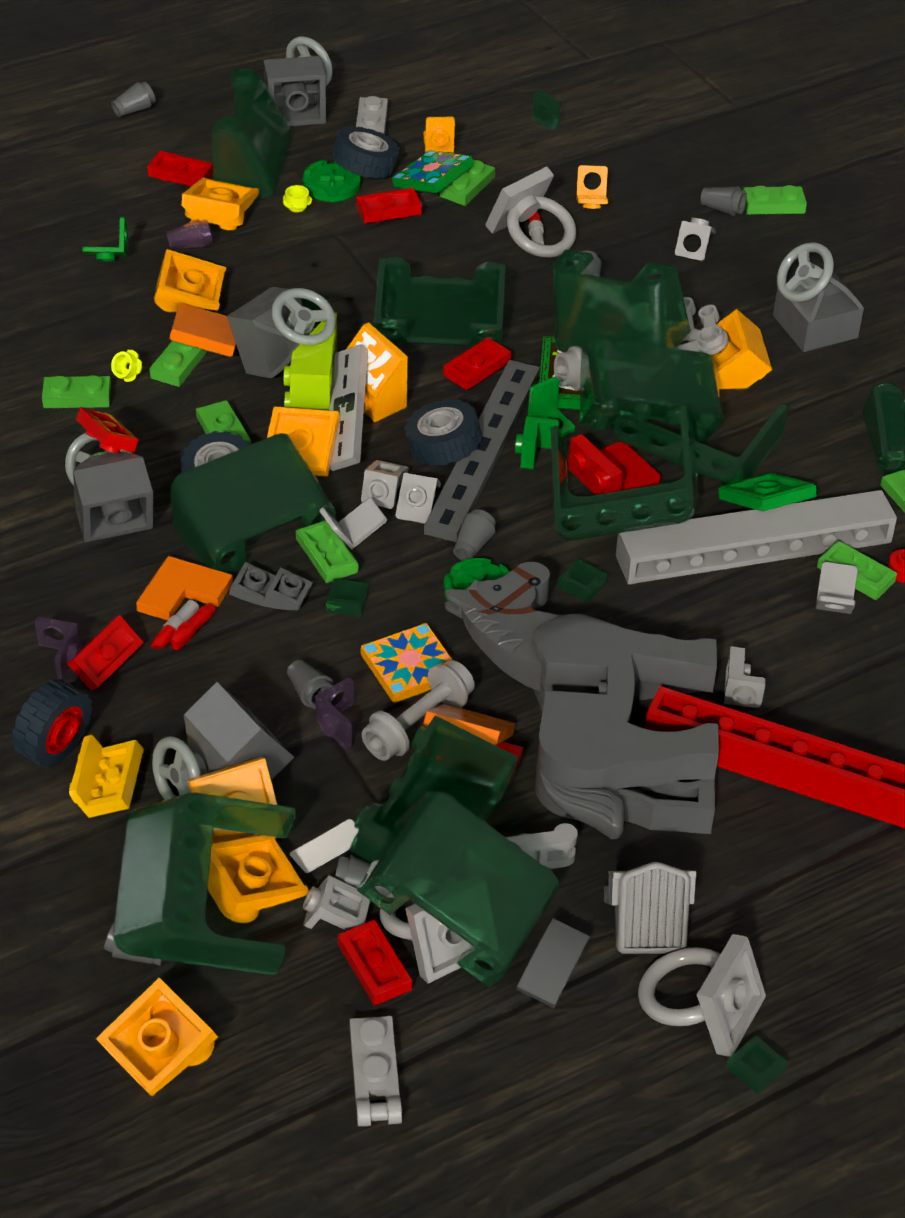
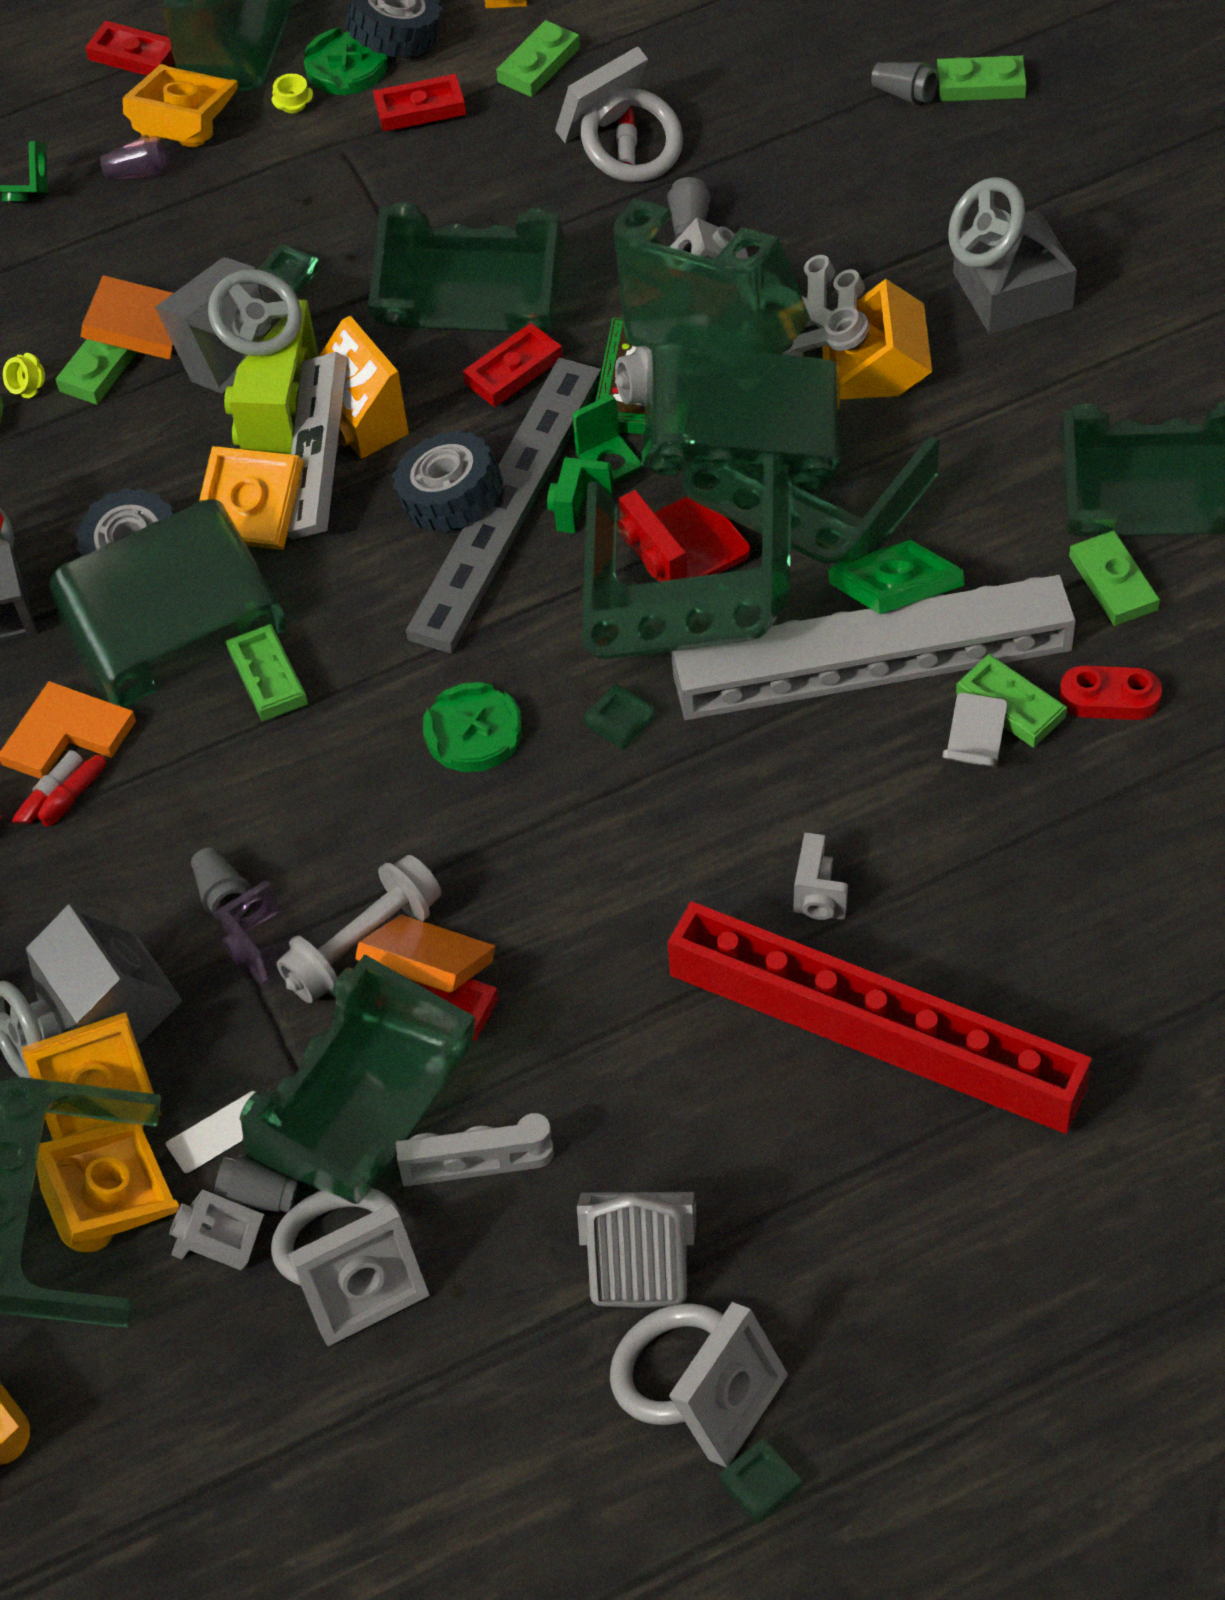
camera: 10 degrees right, 10 degrees up
light orange slope [154,249,227,312] -> none
bright green plate [196,400,251,444] -> none
dark grey slope [229,562,313,610] -> none
light grey bracket [319,498,387,550] -> none
clear green tile [326,579,369,617] -> none
red plate [337,920,412,1006] -> none
light grey plate [350,1016,402,1127] -> none
clear green windscreen [357,791,559,987] -> none
light grey bracket [361,460,409,509] -> none
tile [361,623,452,703] -> none
green tile [392,150,474,194] -> none
light grey bracket [395,473,441,524] -> none
dark grey animal [445,562,719,839] -> none
dark grey cone [453,509,496,561] -> none
dark grey slope [517,918,590,1008] -> none
light orange bracket [576,165,608,209] -> none
light grey bracket [675,218,716,261] -> none

